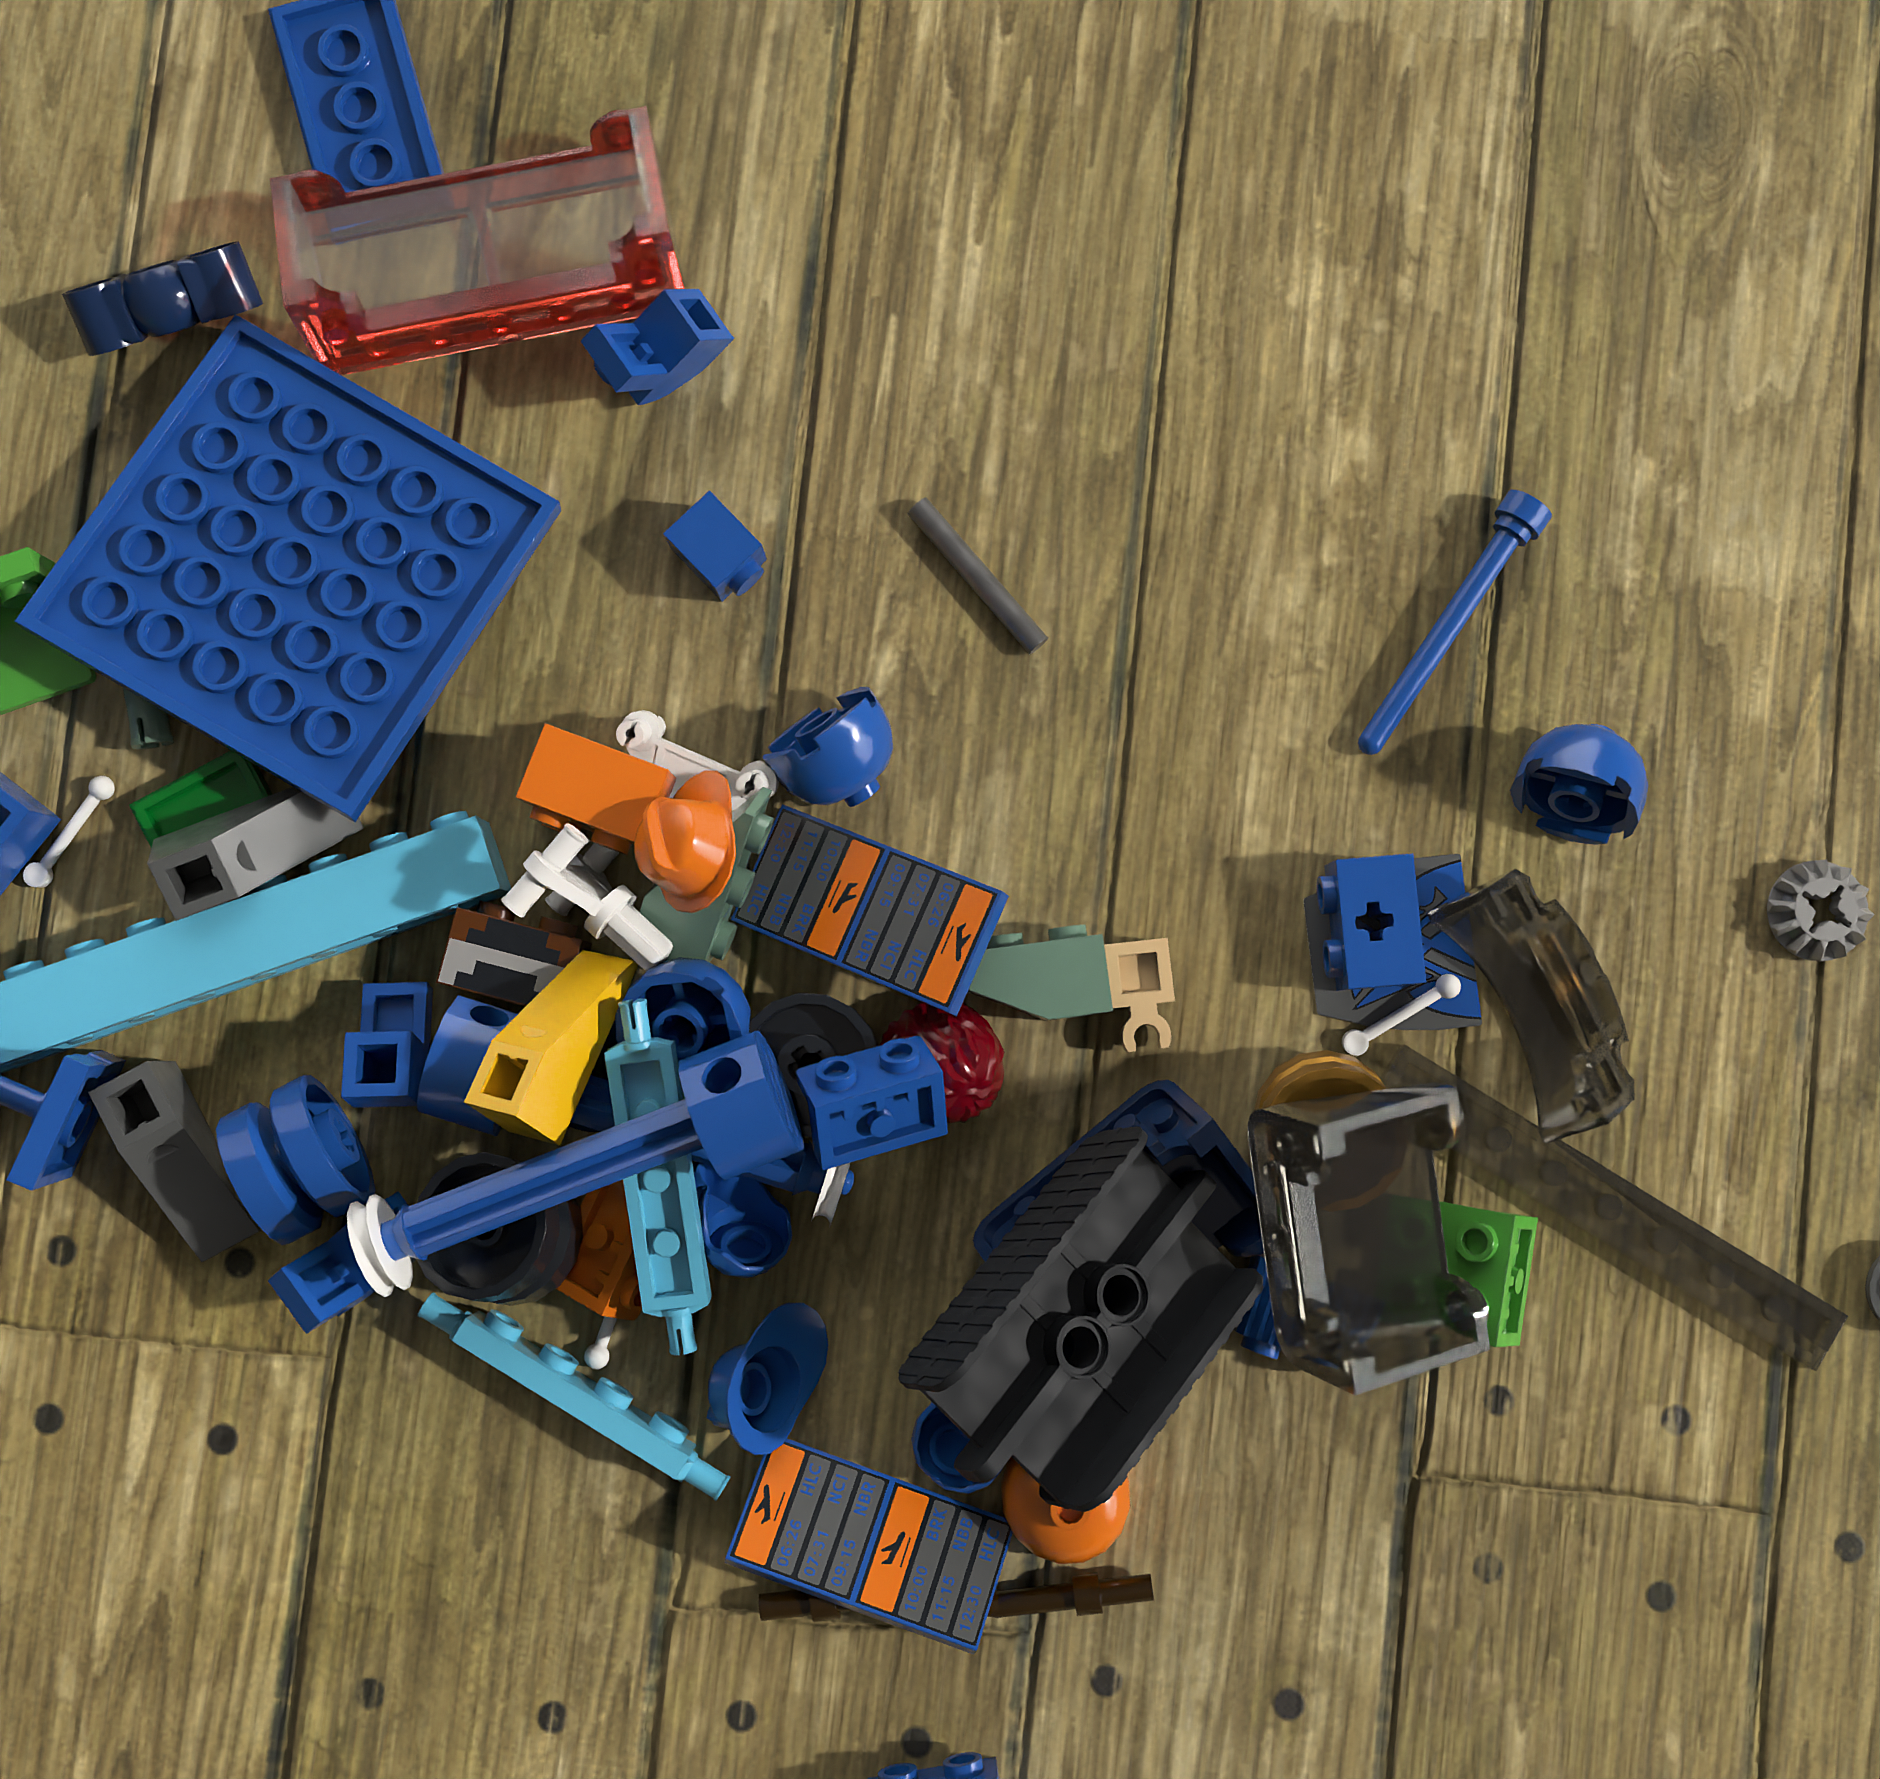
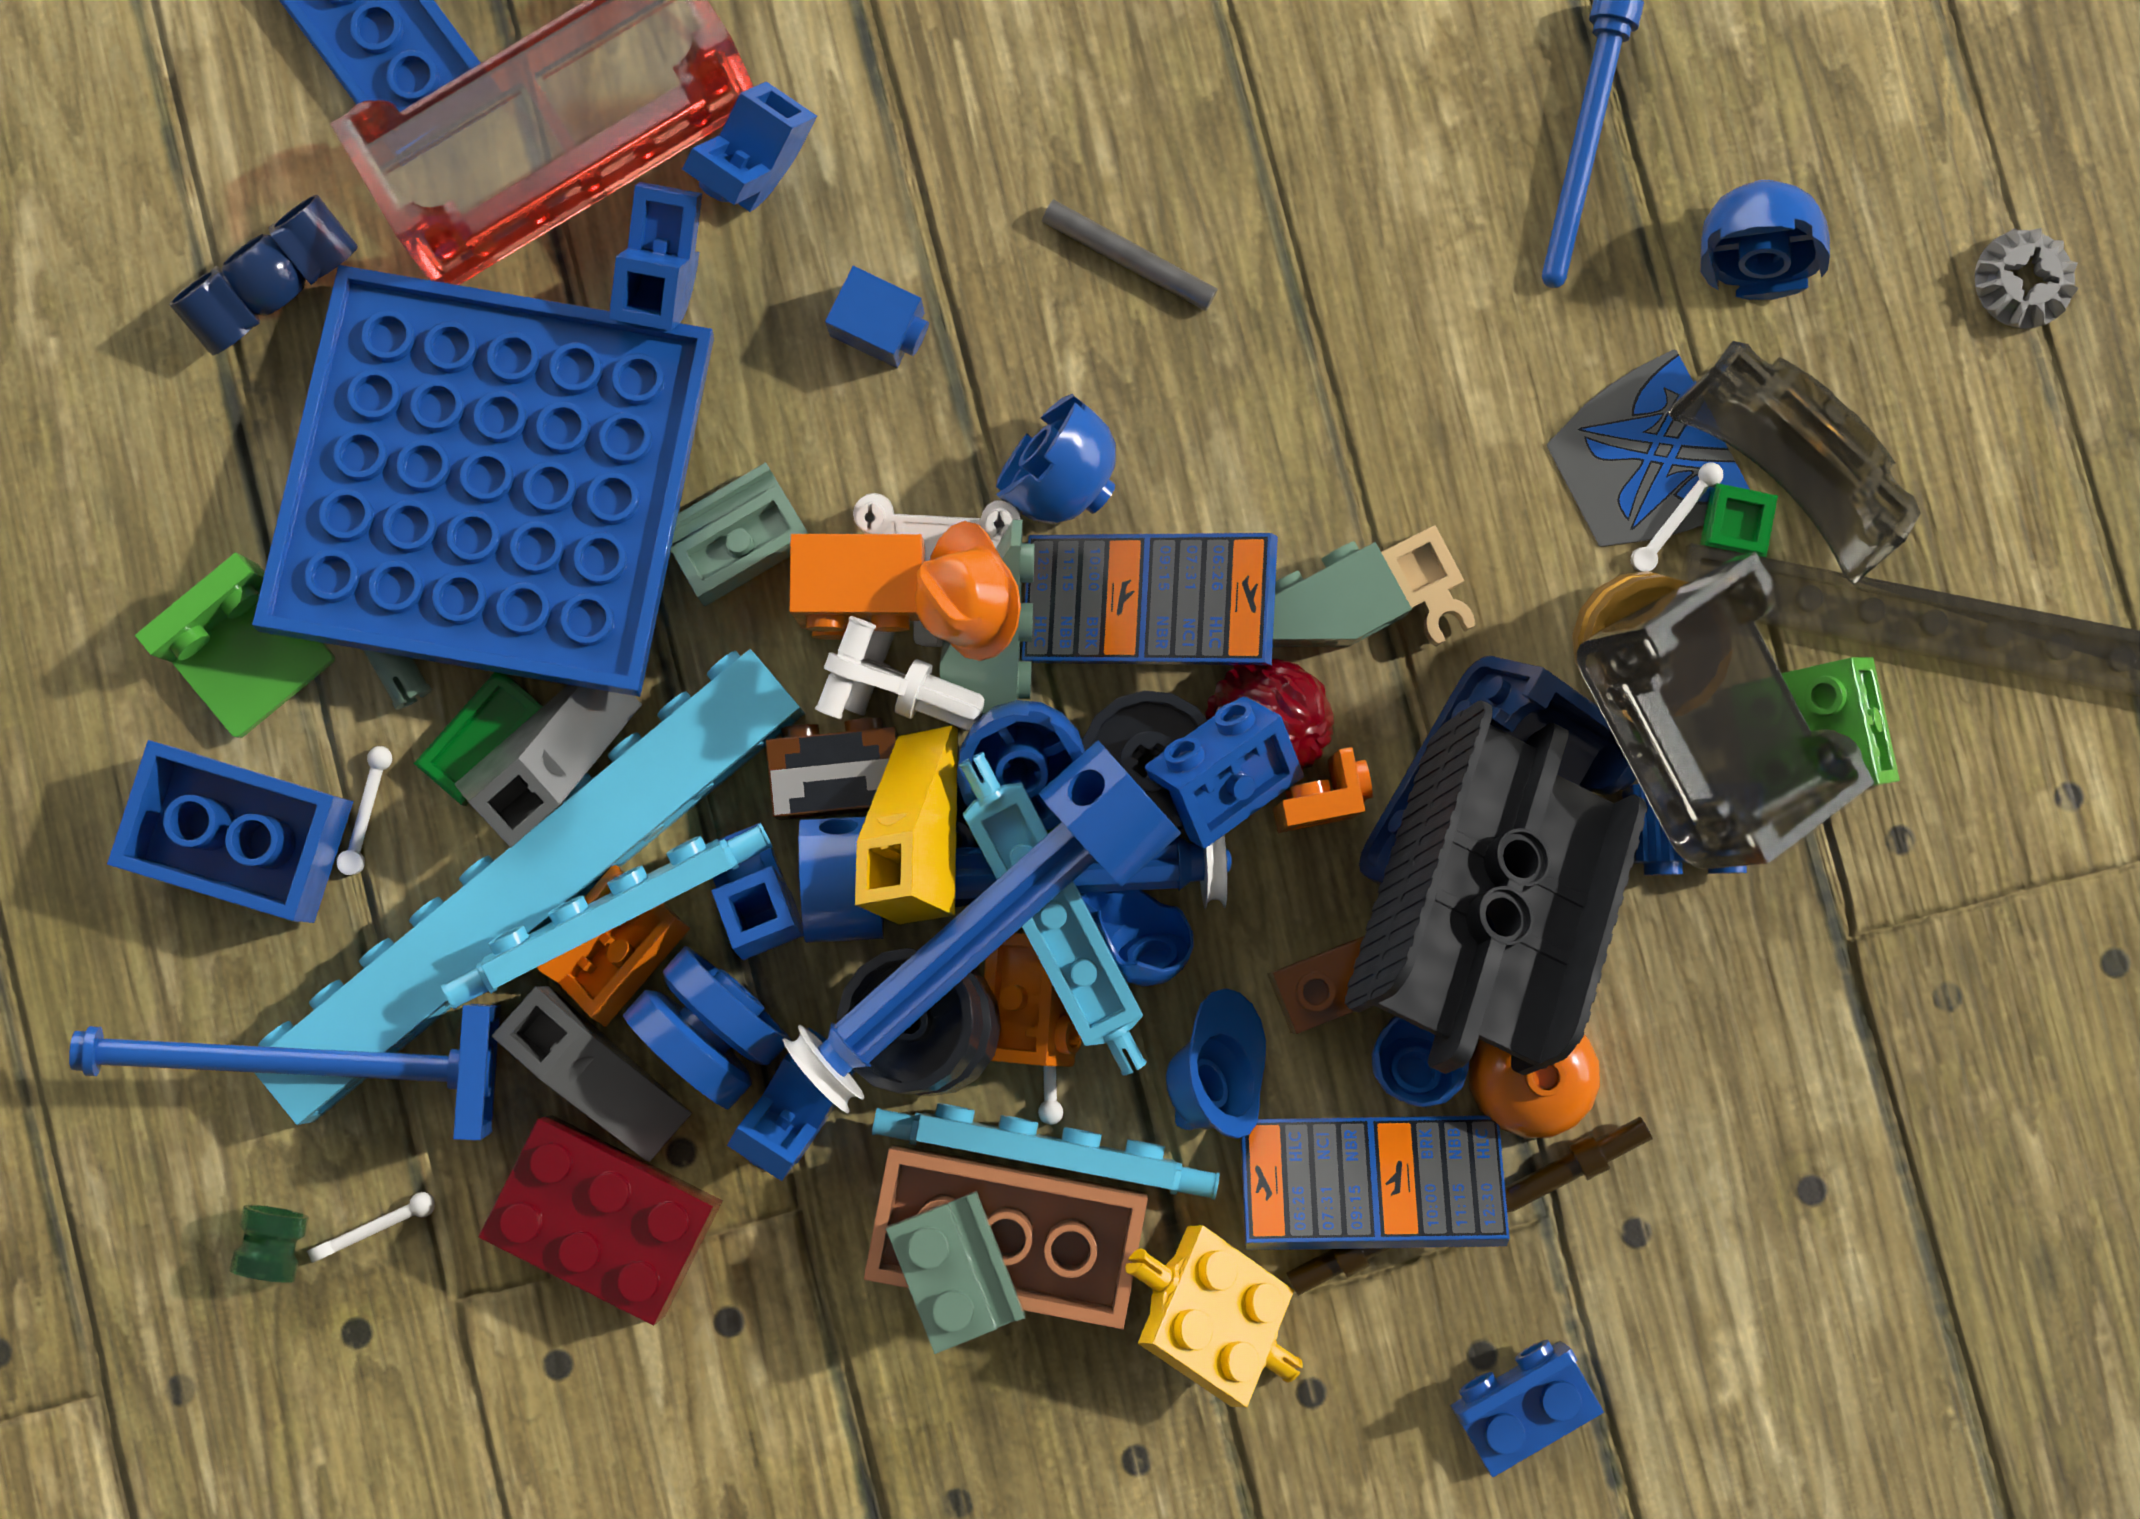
camera: 20 degrees left, 0 degrees up
blue brick [1317,853,1426,991] -> none
none -> medium azure plate [441,823,773,1010]
none -> dark red brick [478,1115,723,1326]
none -> orange bracket [536,865,690,1027]
none -> blue brick [609,182,702,331]
none -> sand green plate [671,462,808,607]
none -> nougat brick [864,1144,1148,1329]
none -> sand green plate [886,1191,1025,1354]
none -> yellow plate [1125,1225,1303,1407]
none -> reddish brown brick [1267,935,1365,1034]
none -> orange bracket [1273,747,1373,833]
none -> green tile [1699,483,1778,559]

